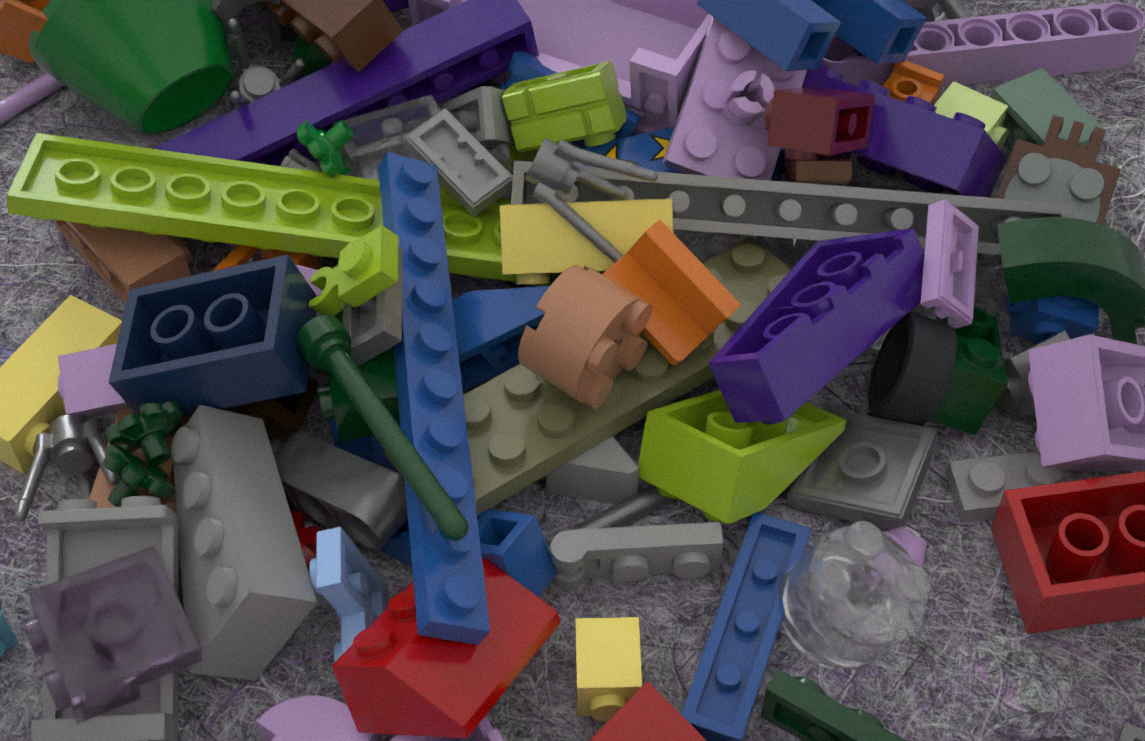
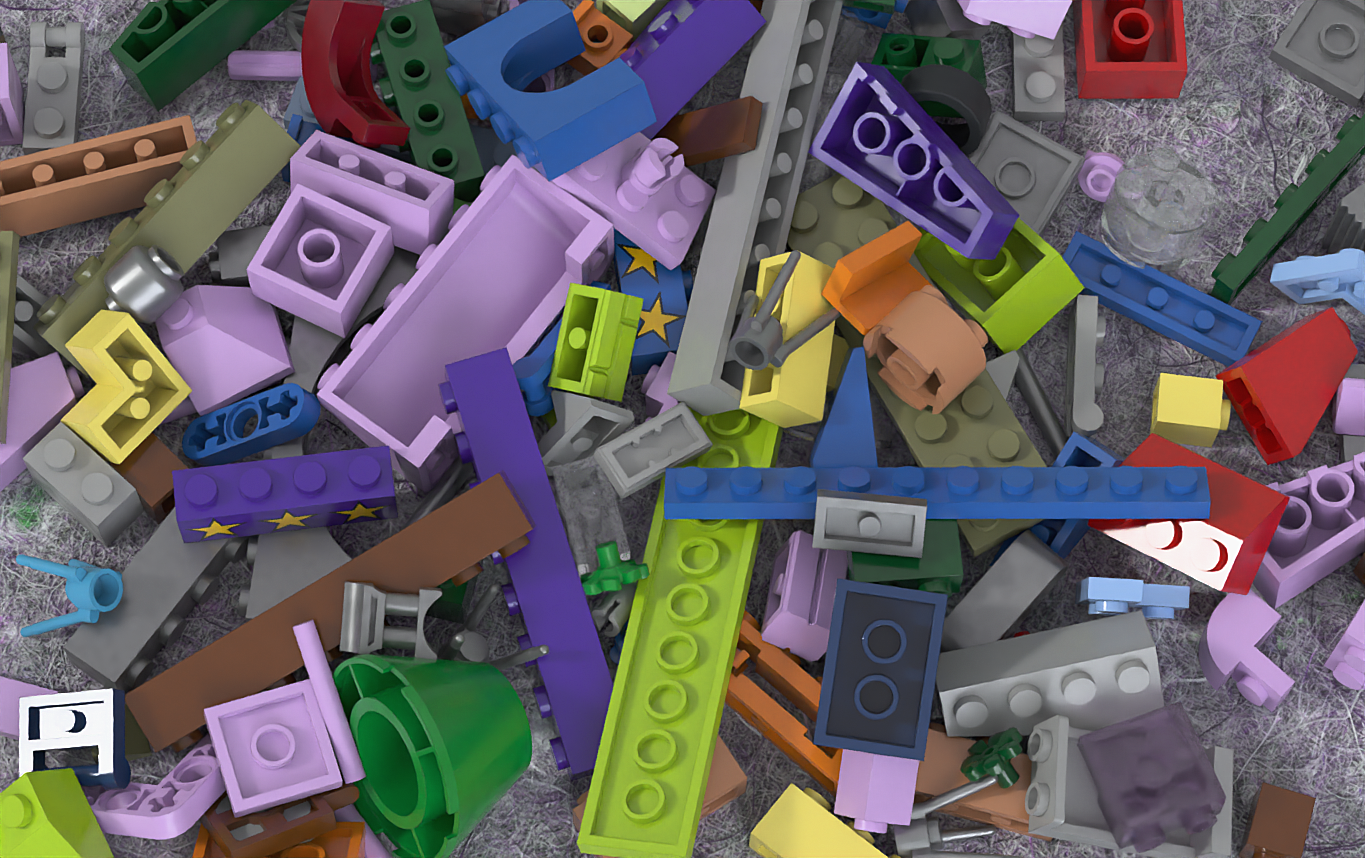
camera: 85 degrees left, 15 degrees up
dark green plant [106,401,184,466] -> none
dark green piece [296,315,469,541] -> none
lime plate [309,225,399,316] -> none
dark red brick [765,86,875,161] -> none
lavender tile [920,199,979,329] -> none

